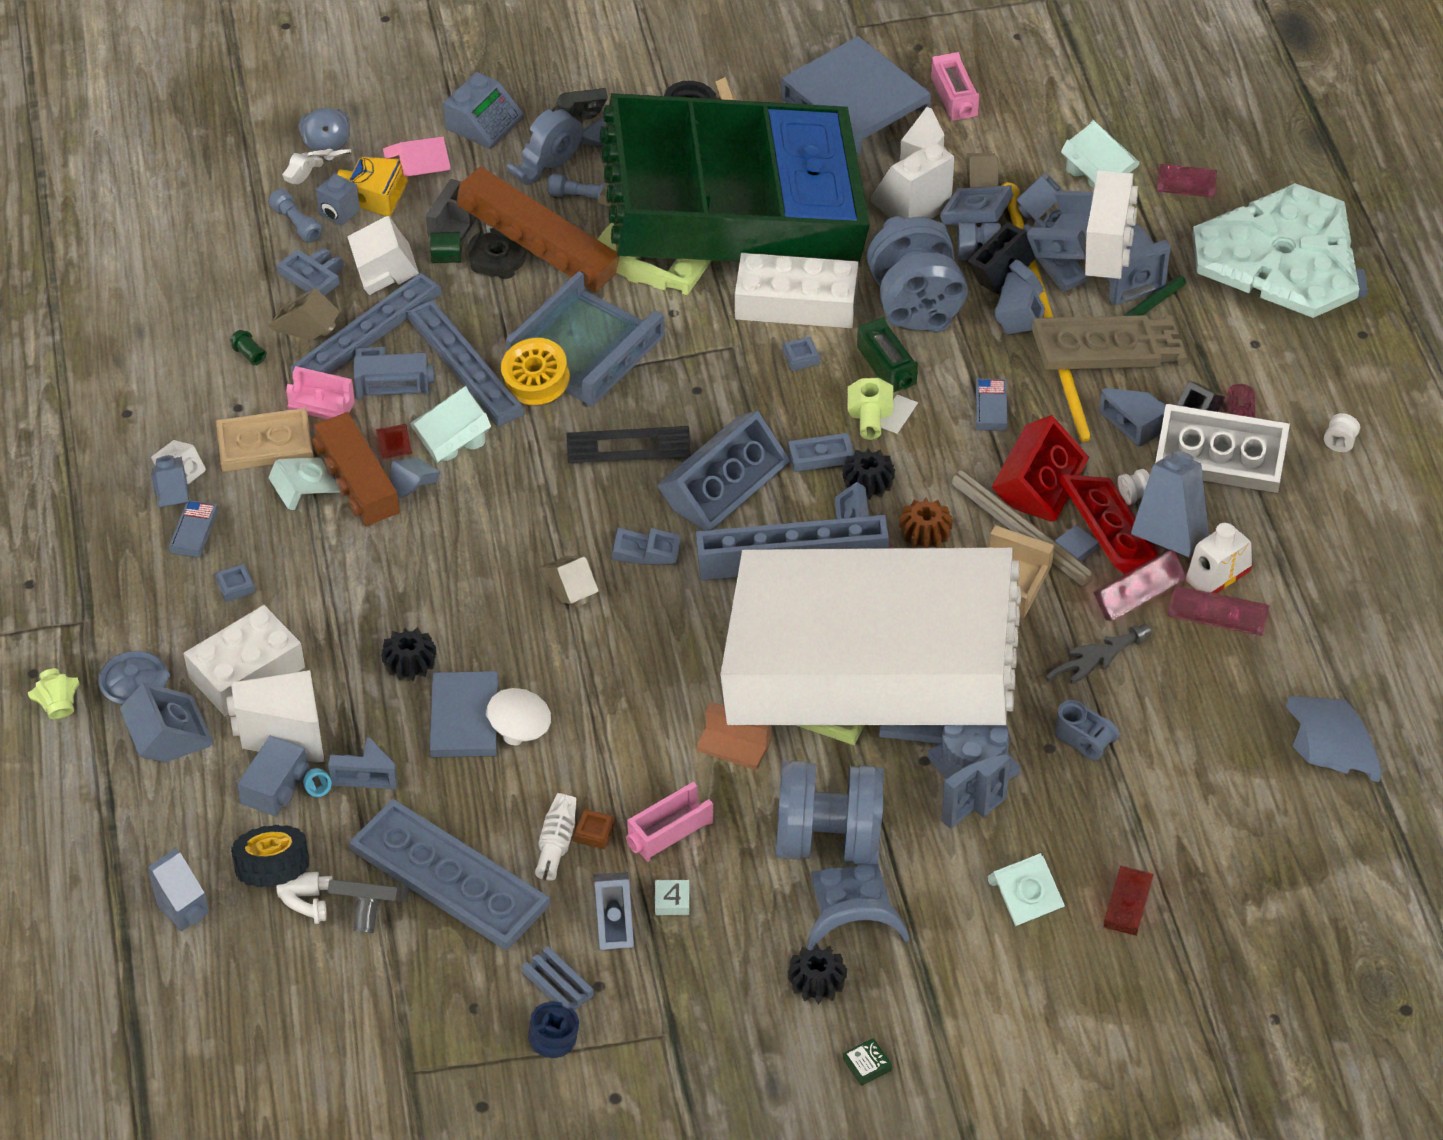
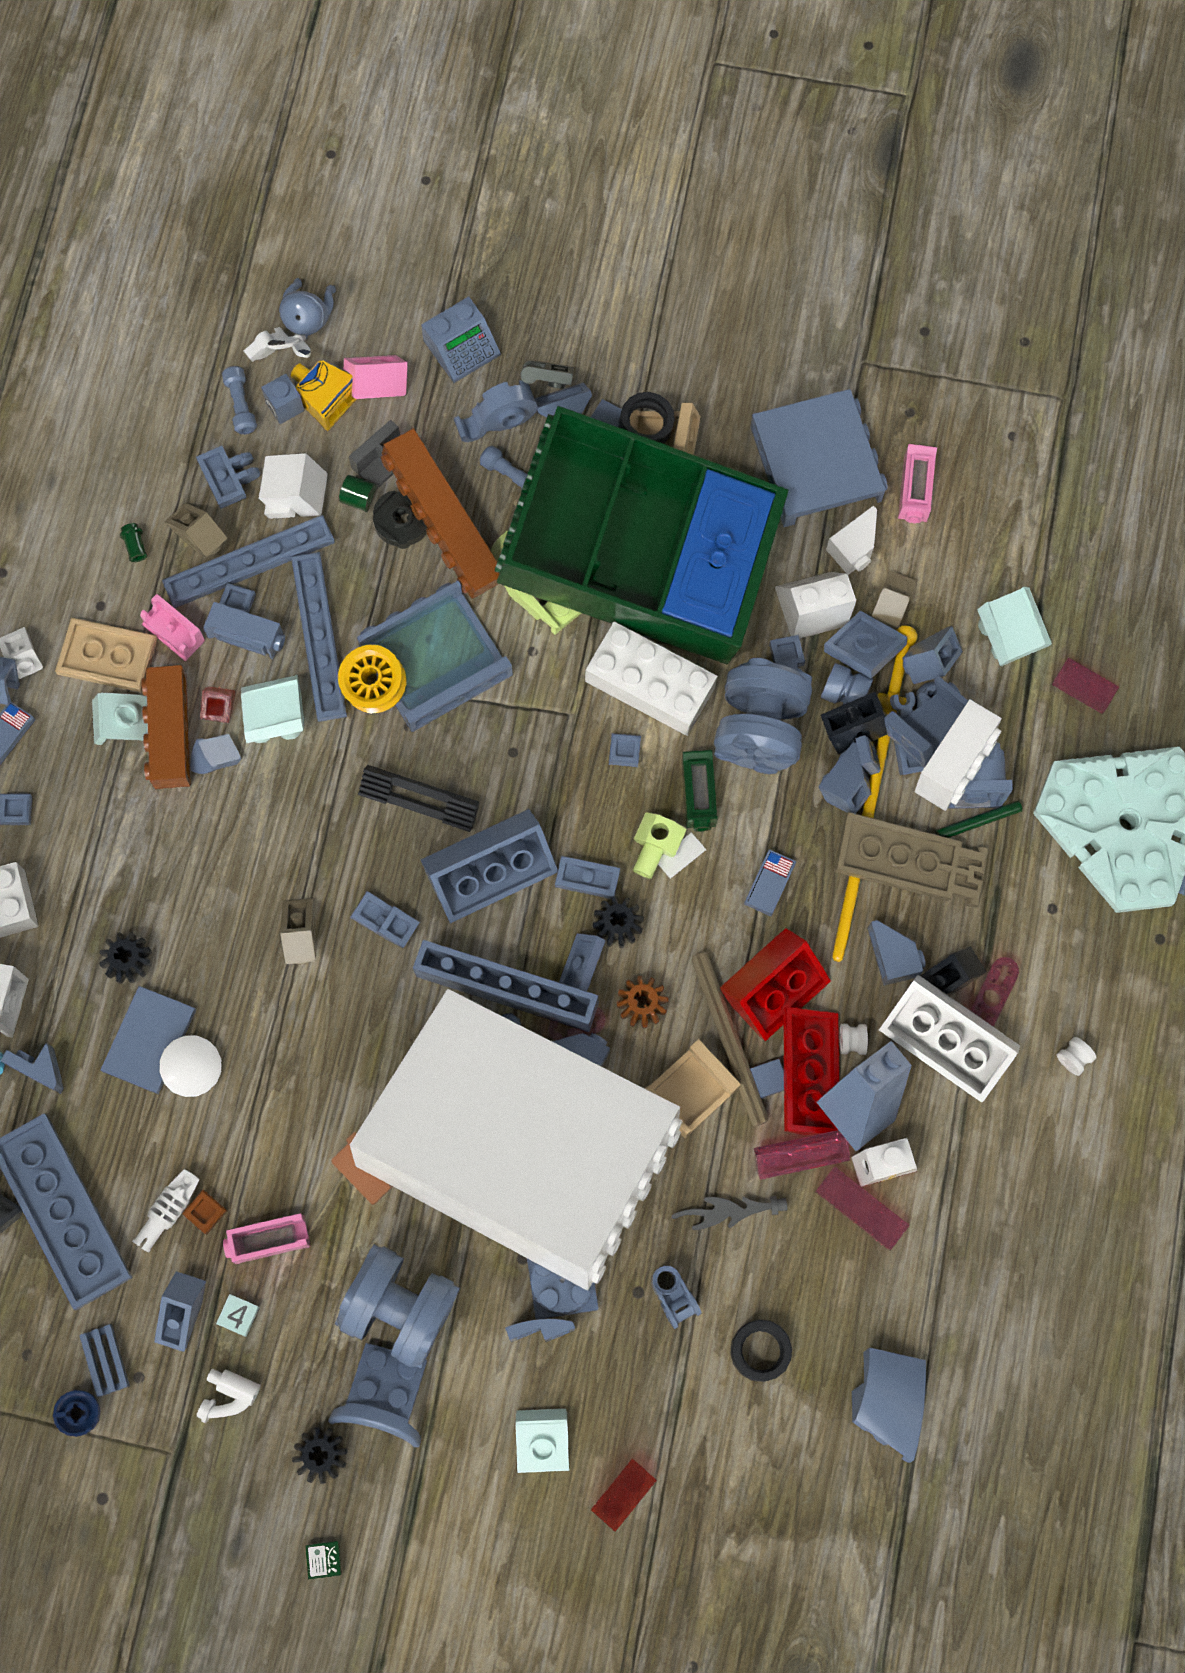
camera: 20 degrees right, 25 degrees up
none -> white plant [197,1369,261,1423]
none -> black tyre [730,1319,792,1382]

